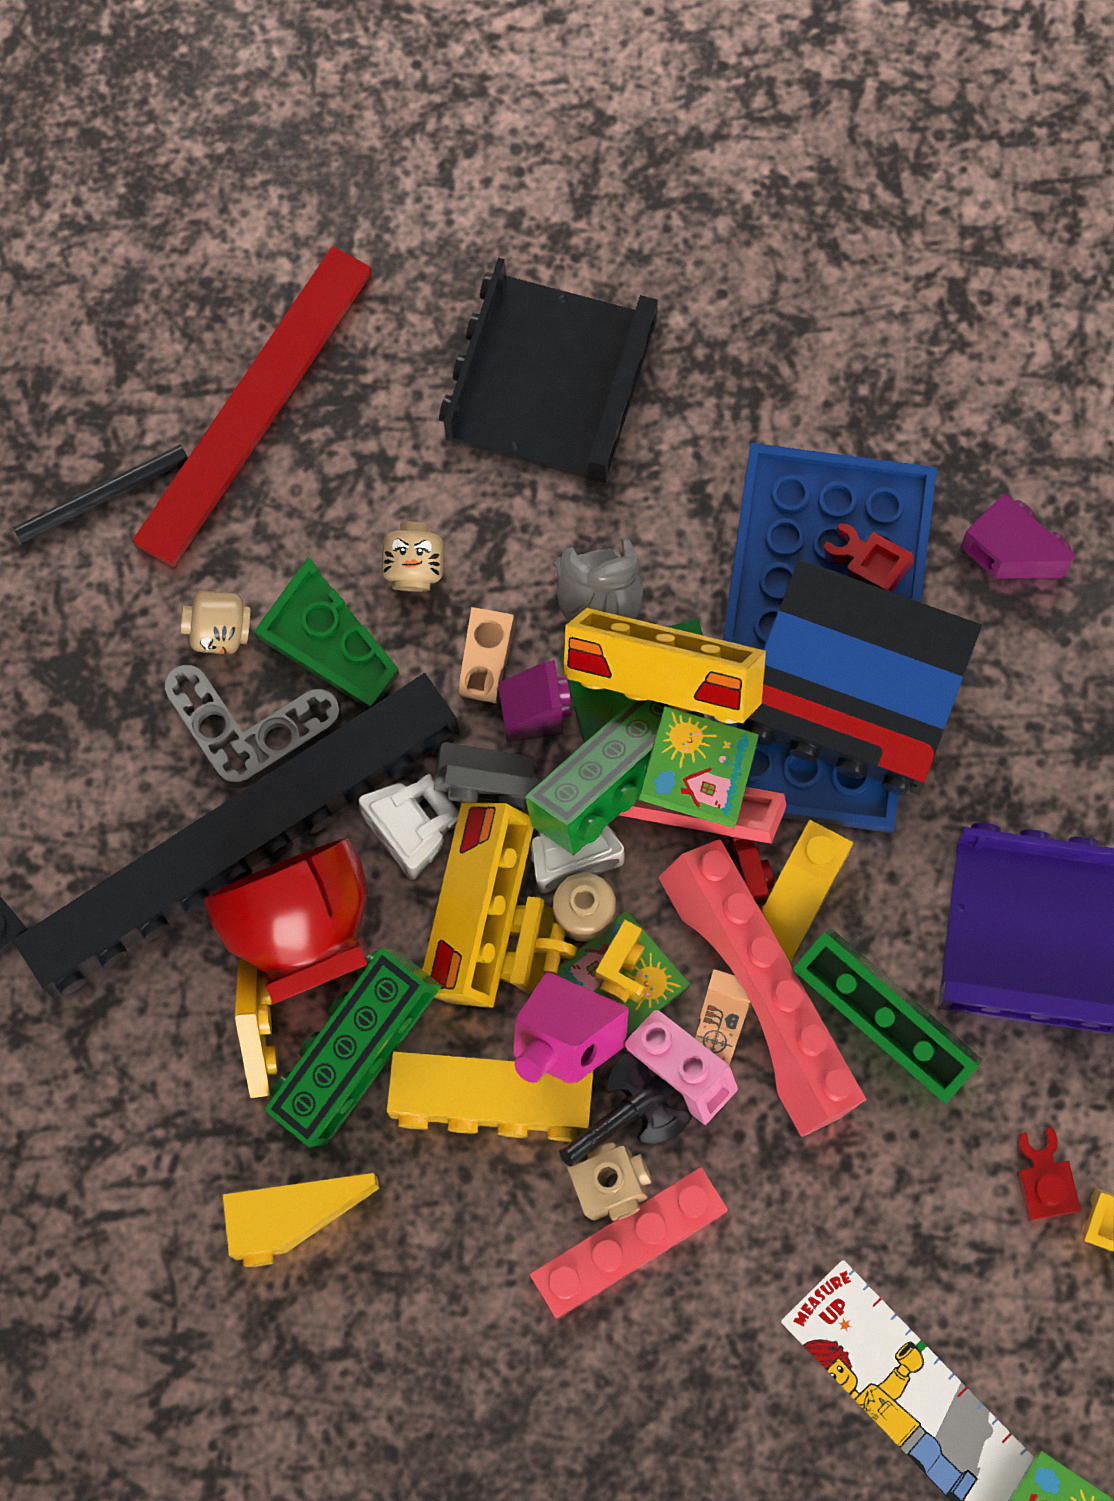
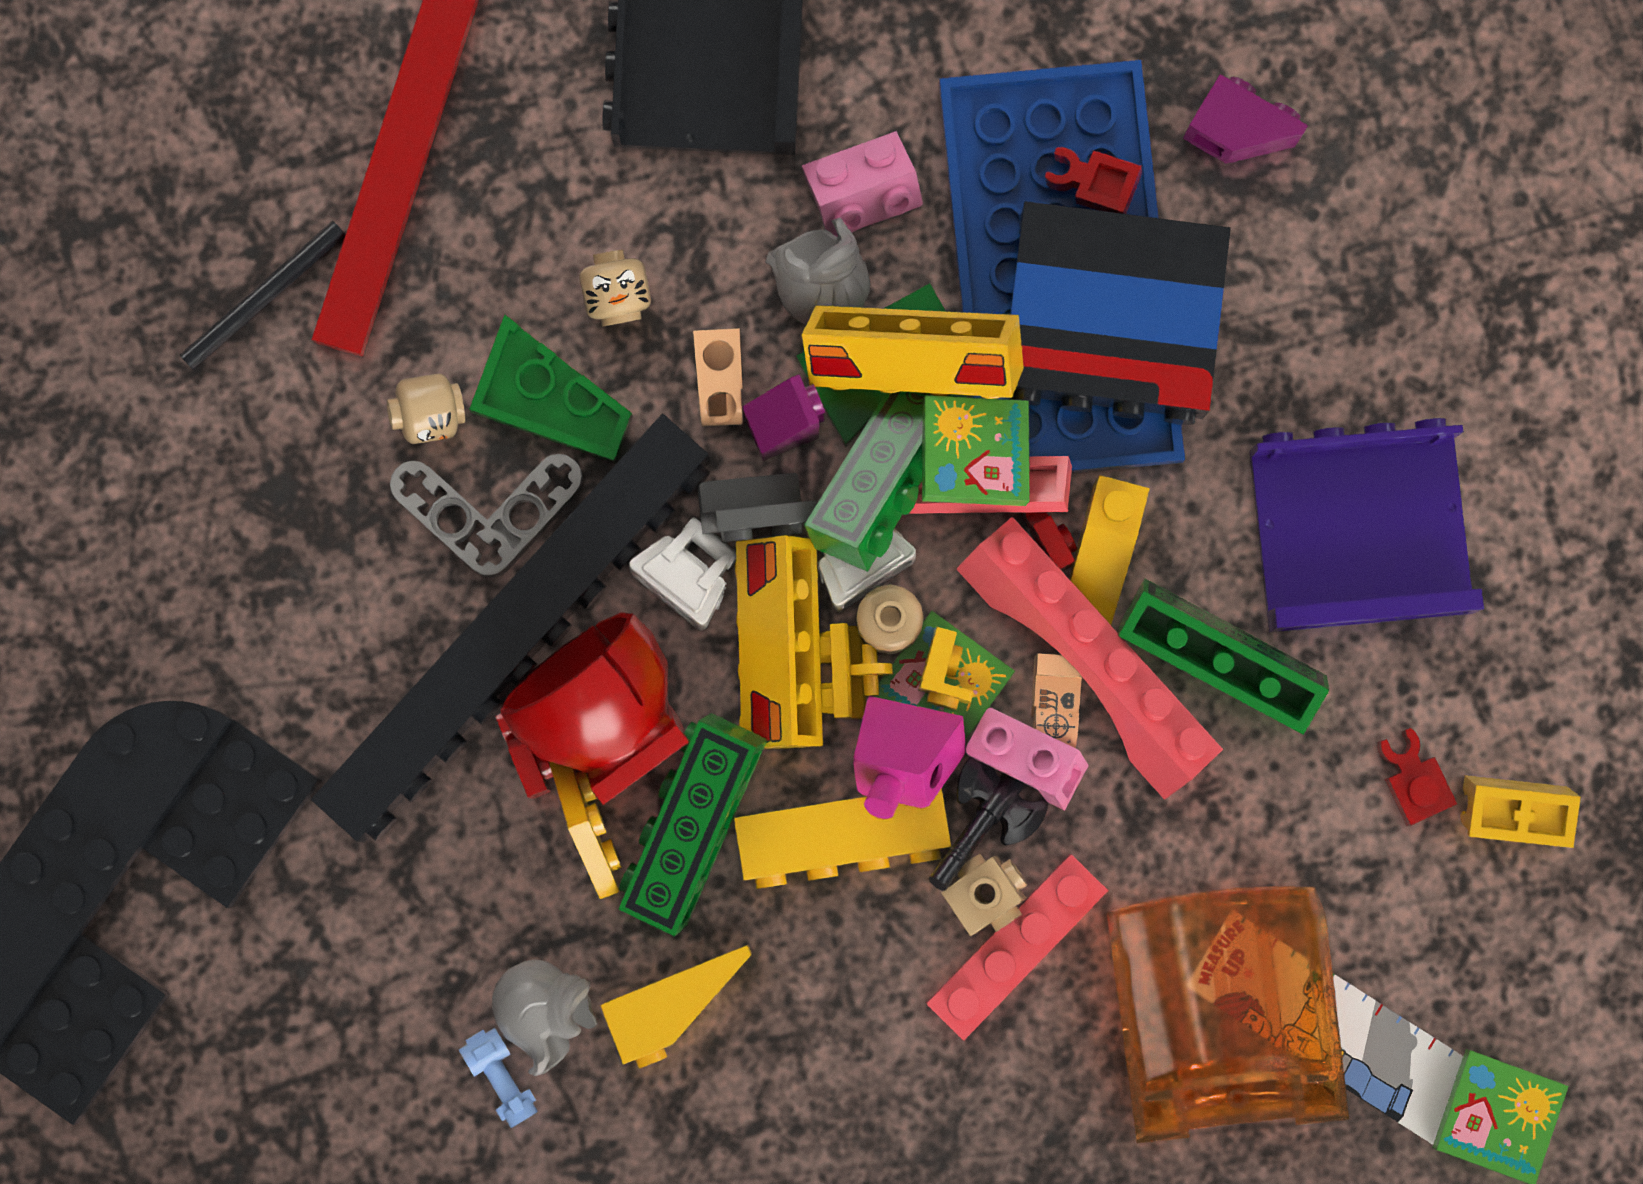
camera: 20 degrees left, 10 degrees up
none -> light blue bar [458,1028,538,1128]
none -> light grey hair [492,960,598,1076]
none -> red plate [495,714,553,799]
none -> bright pink bracket [802,131,923,237]
none -> clear orange windscreen [1107,886,1350,1144]

